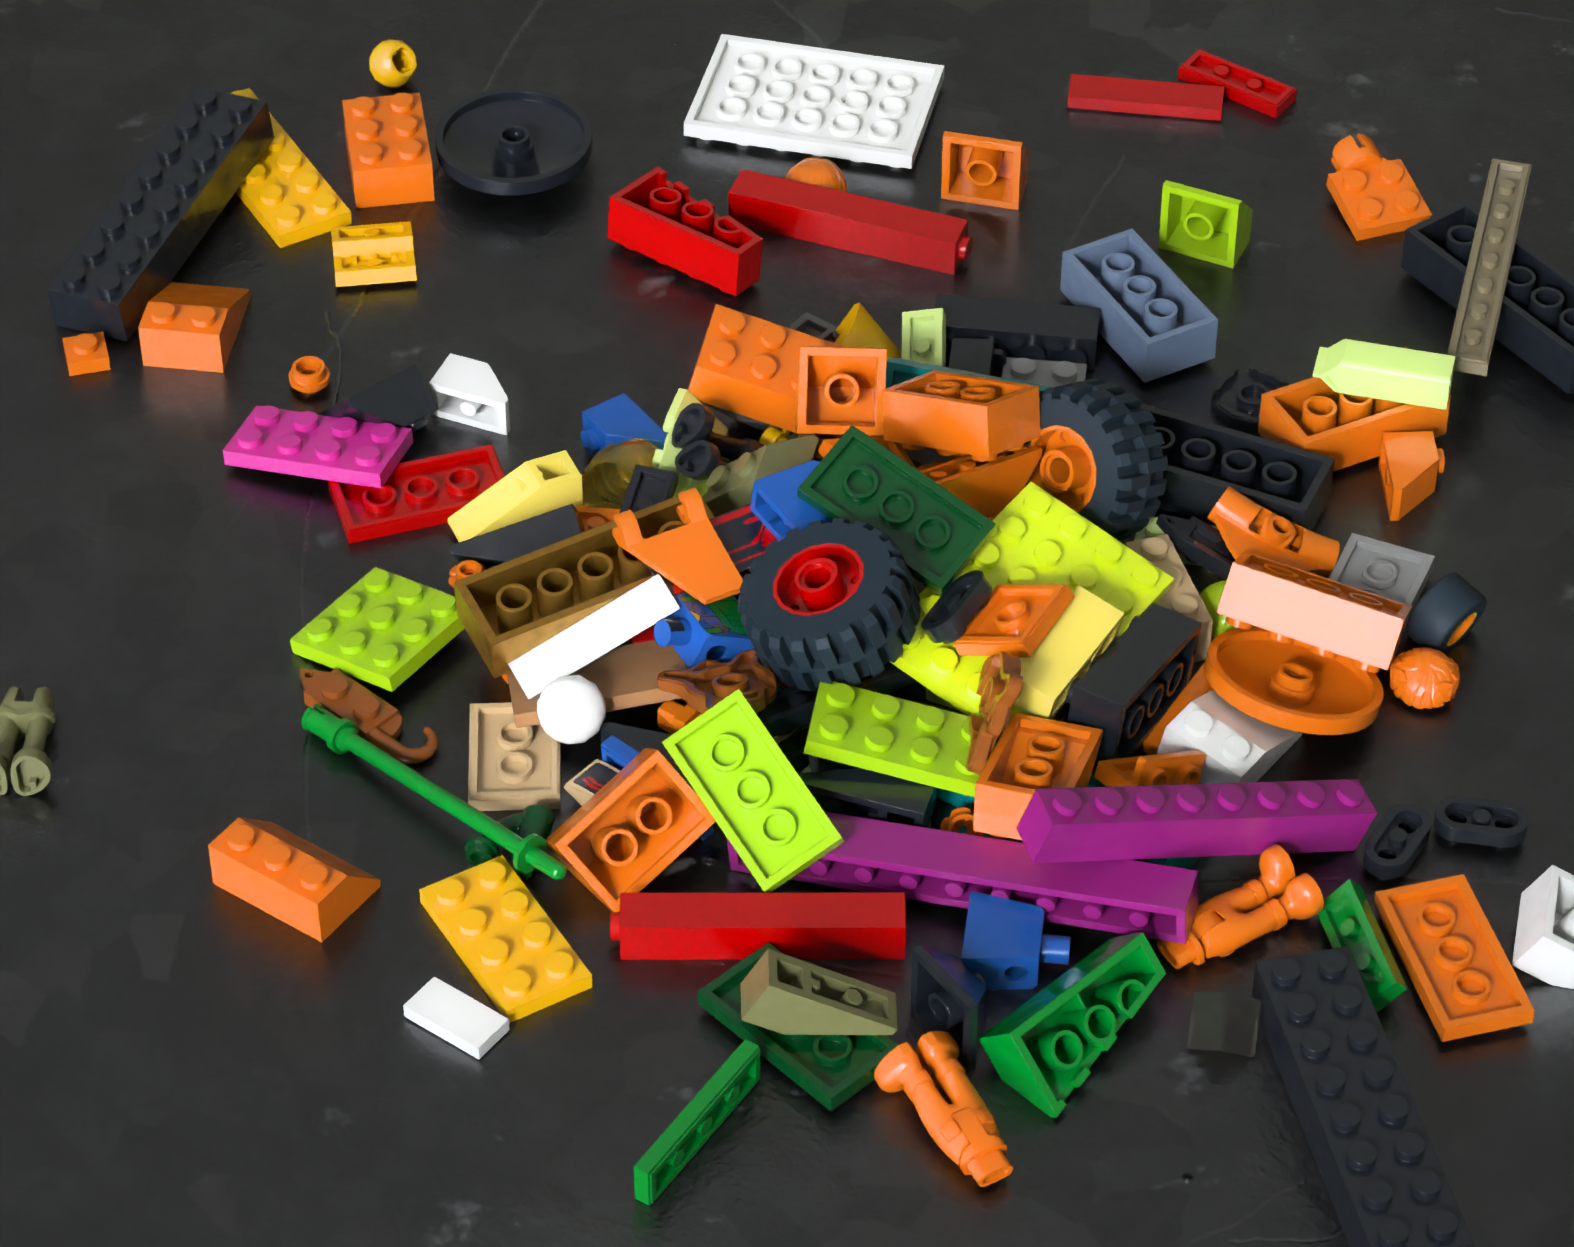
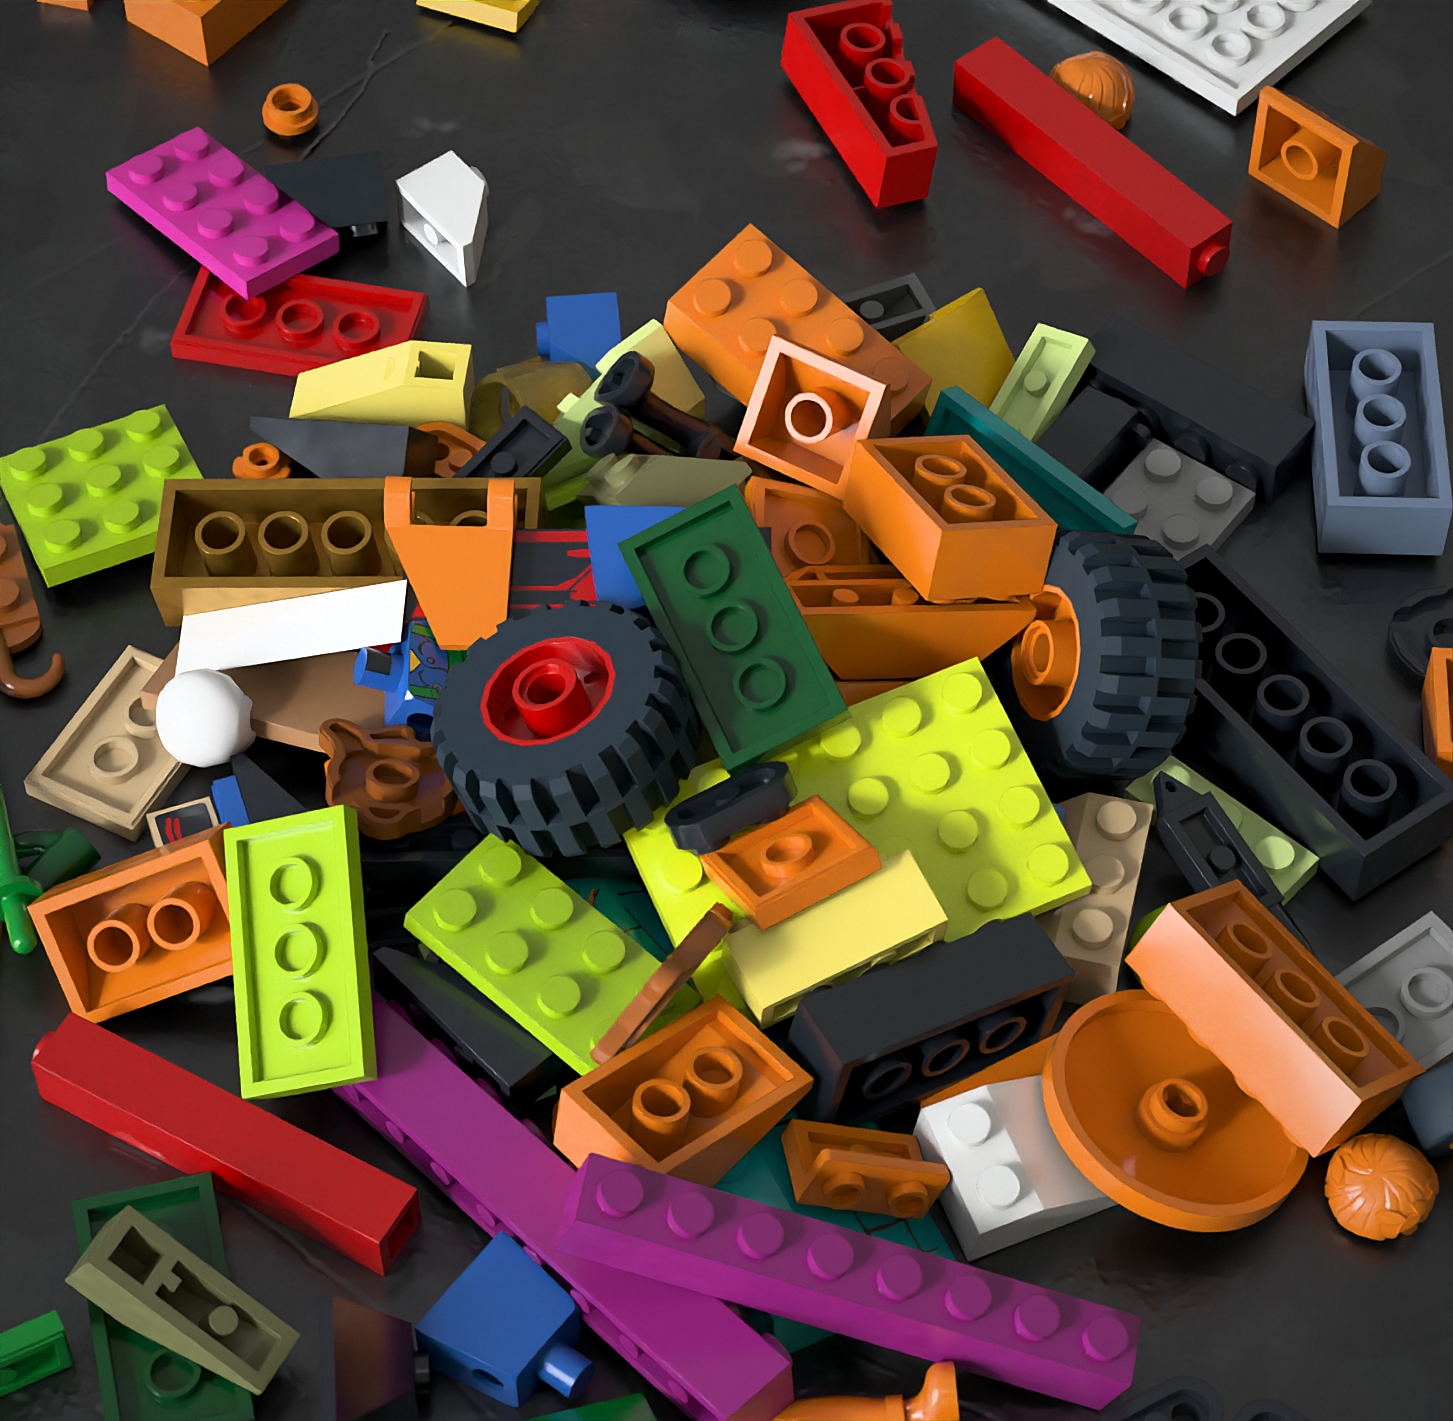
camera: 30 degrees right, 10 degrees up
orange pin [1207,486,1340,577] -> none

